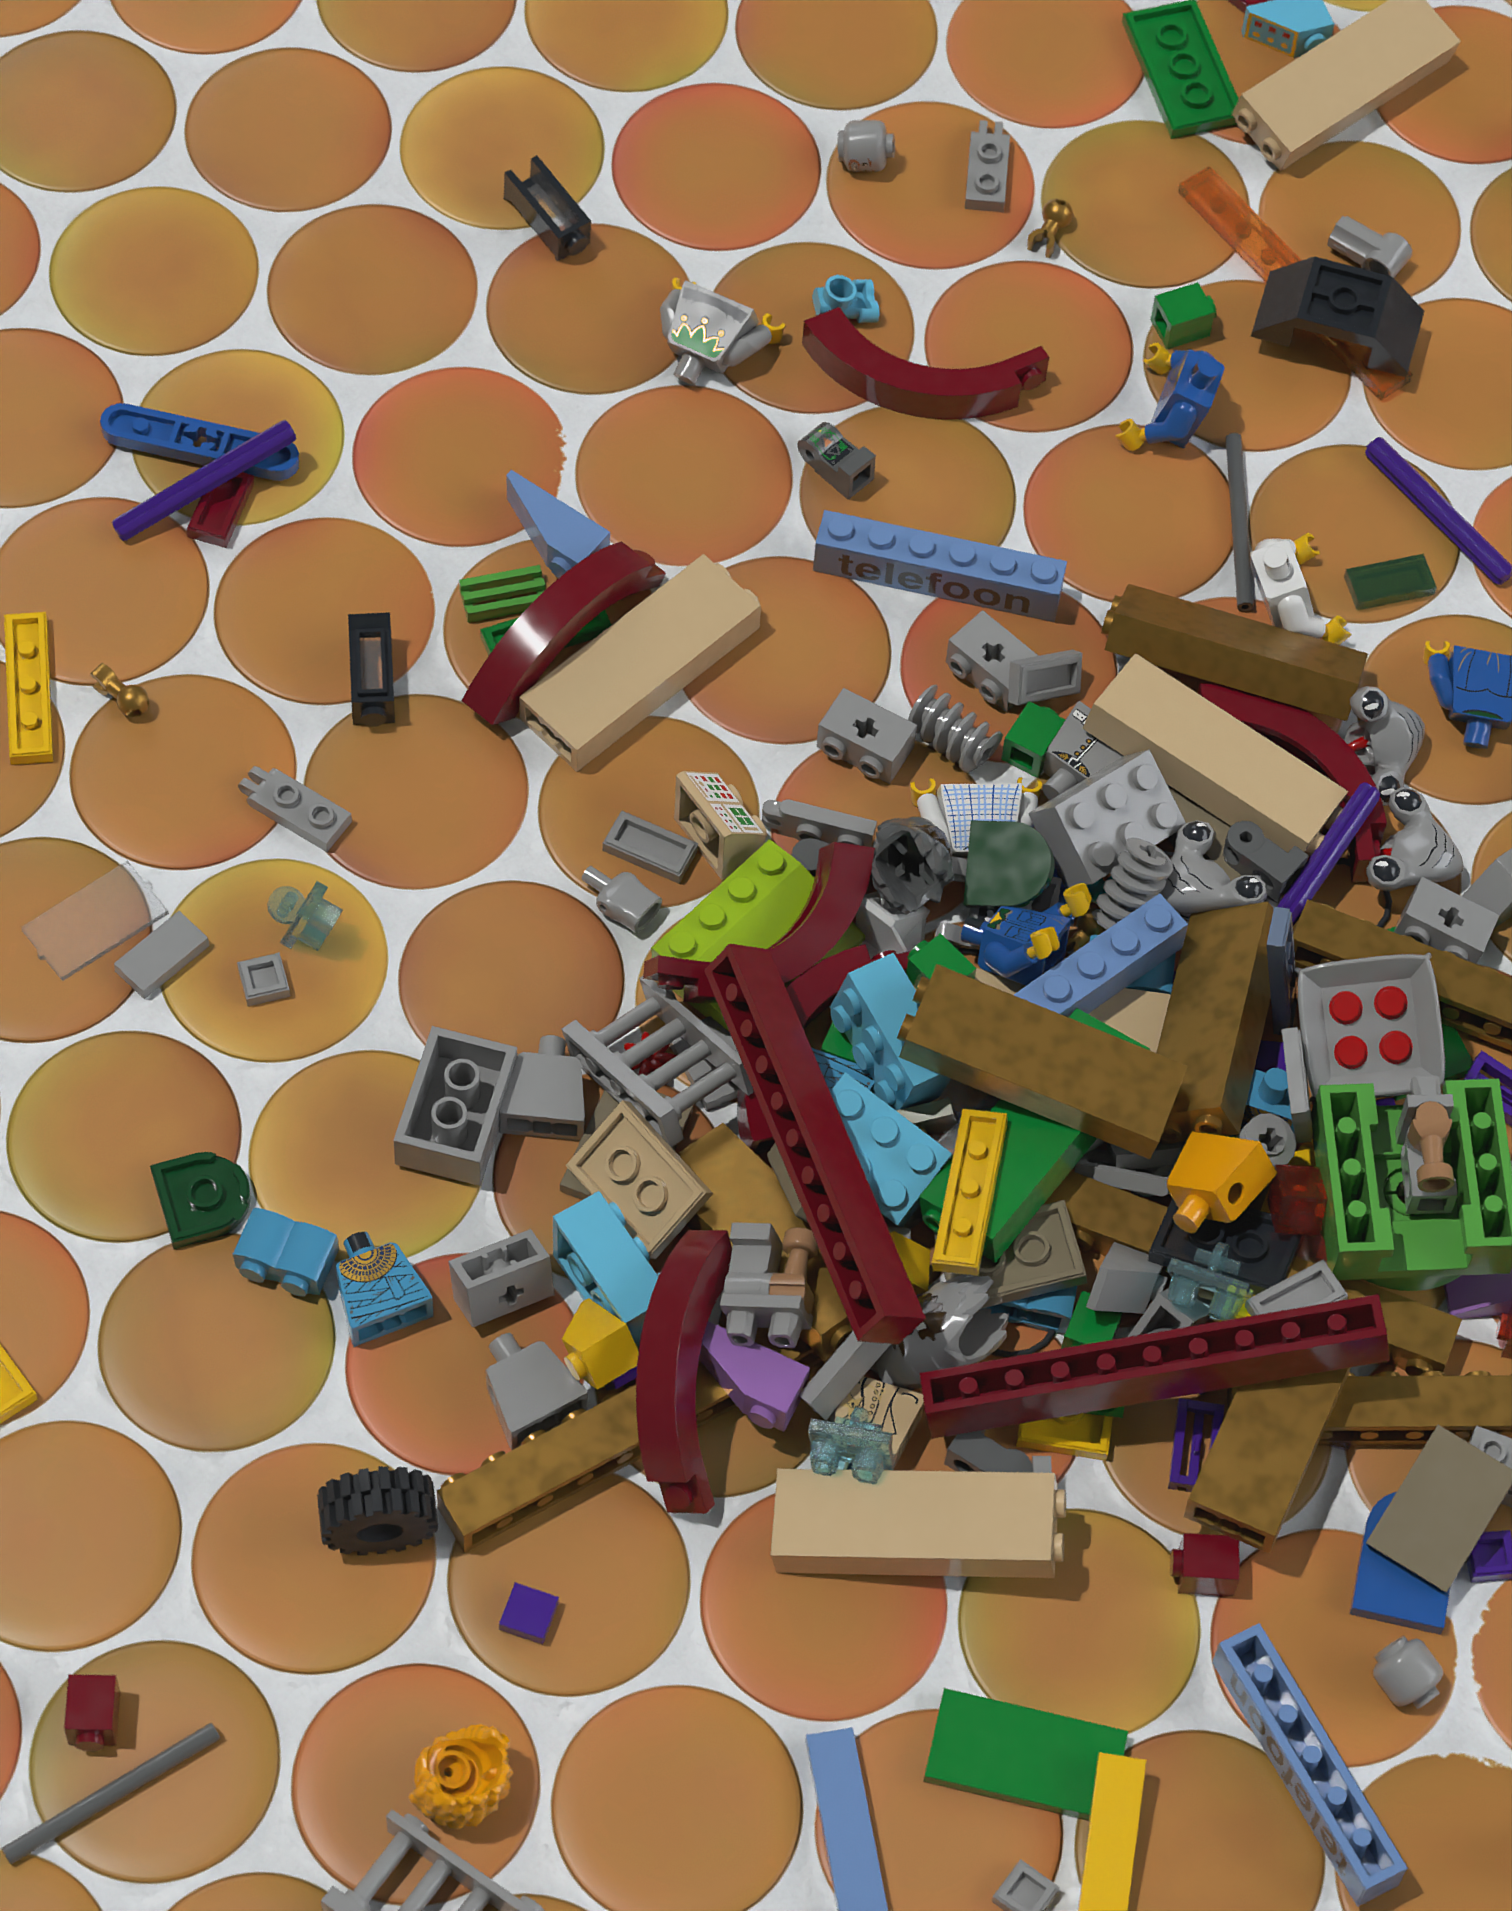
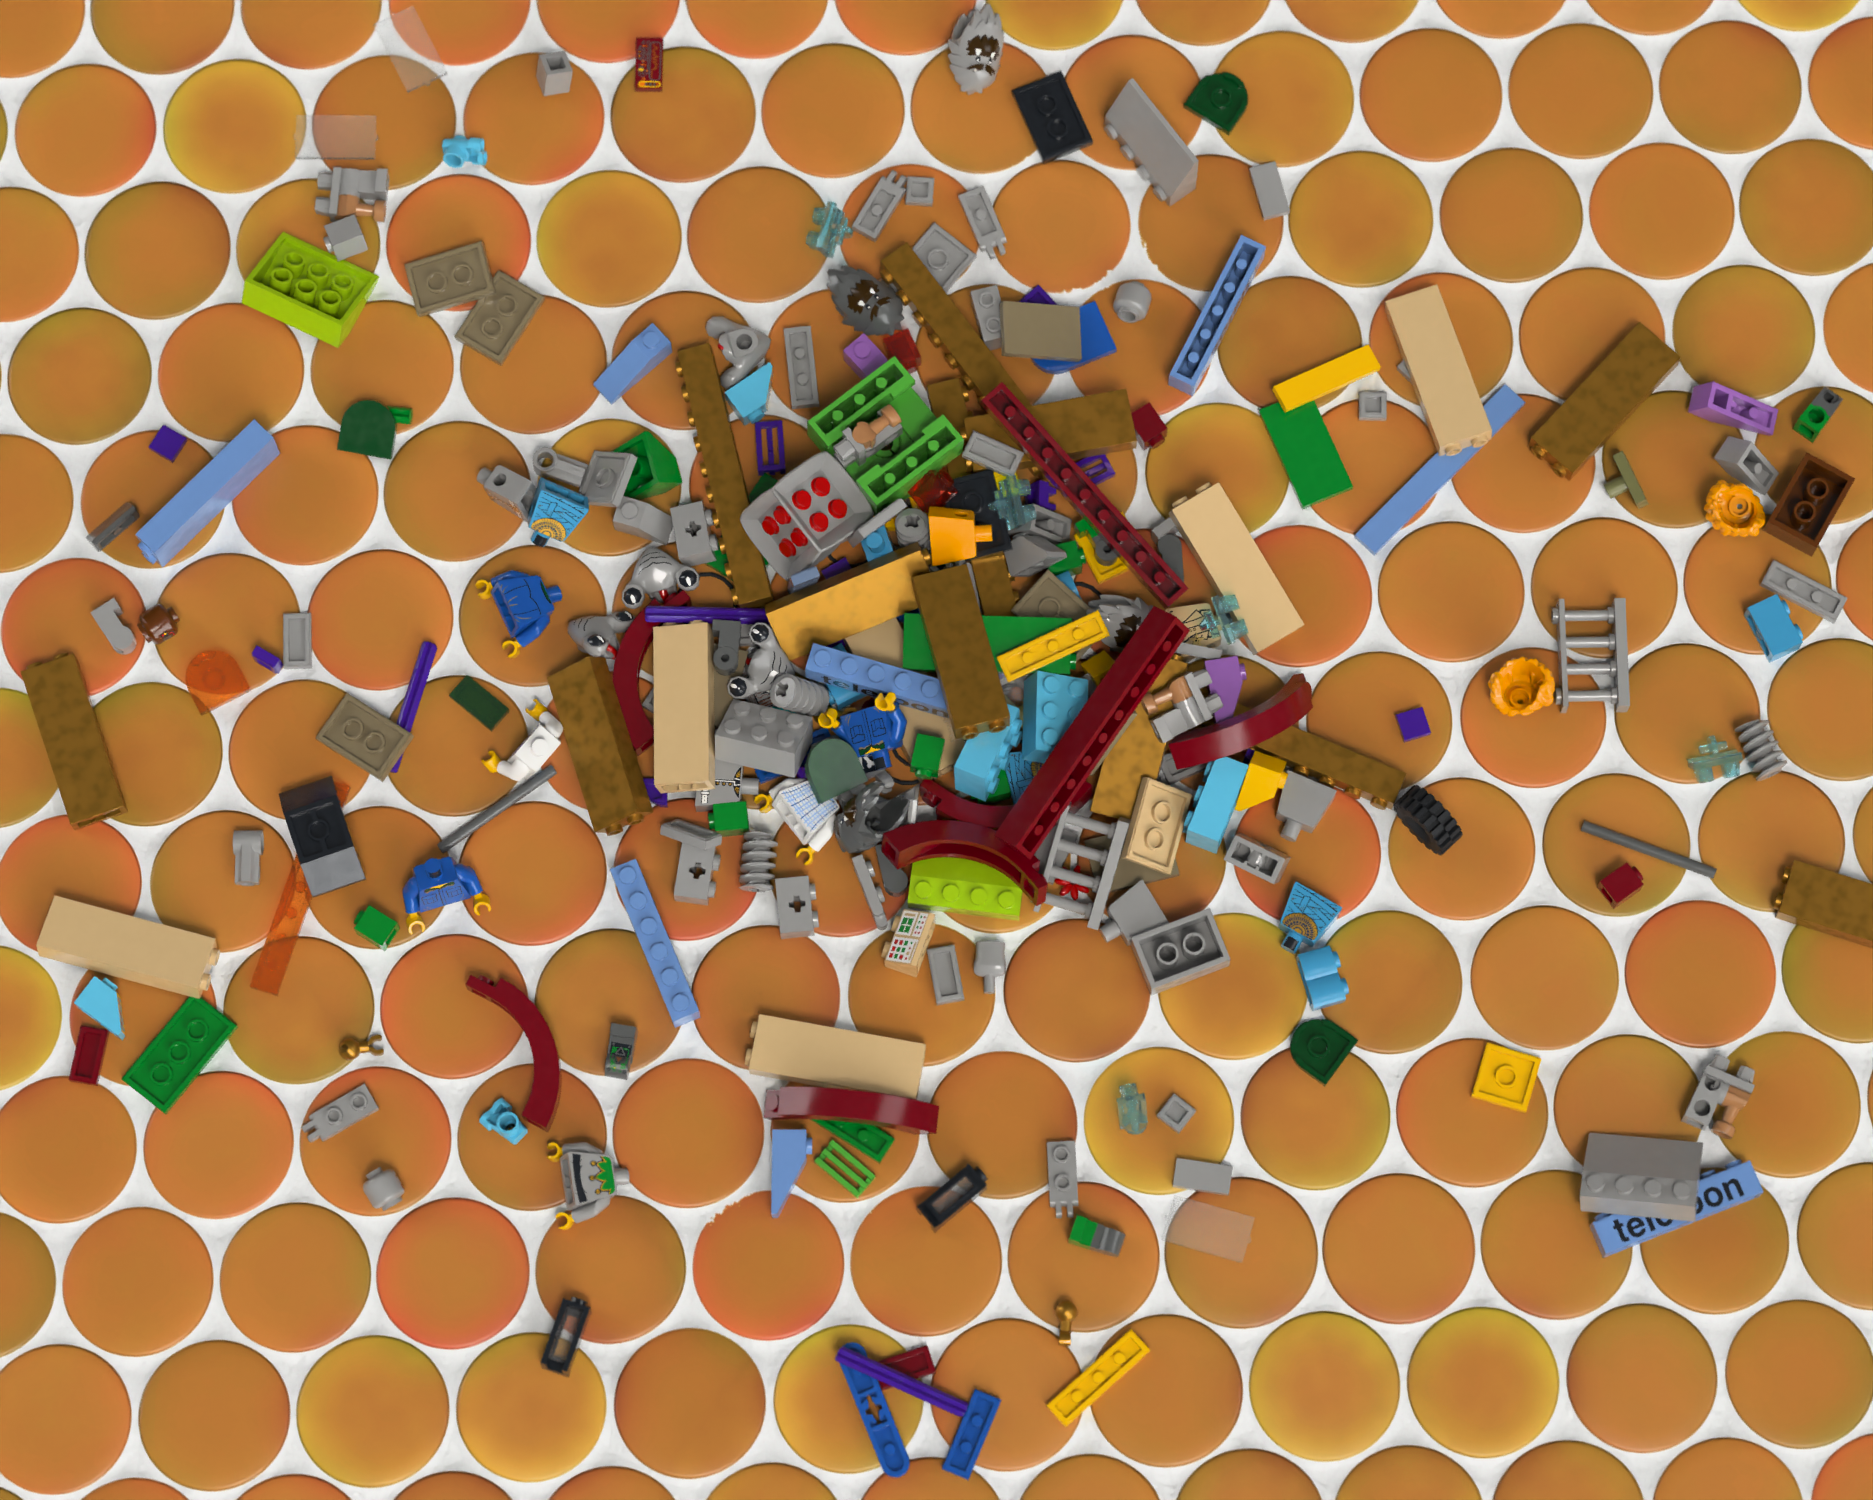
camera: 120 degrees left, 15 degrees up
none -> dark tan tile [316,693,414,782]
none -> blue tile [942,1389,1001,1480]
none -> leg [1068,1215,1126,1257]

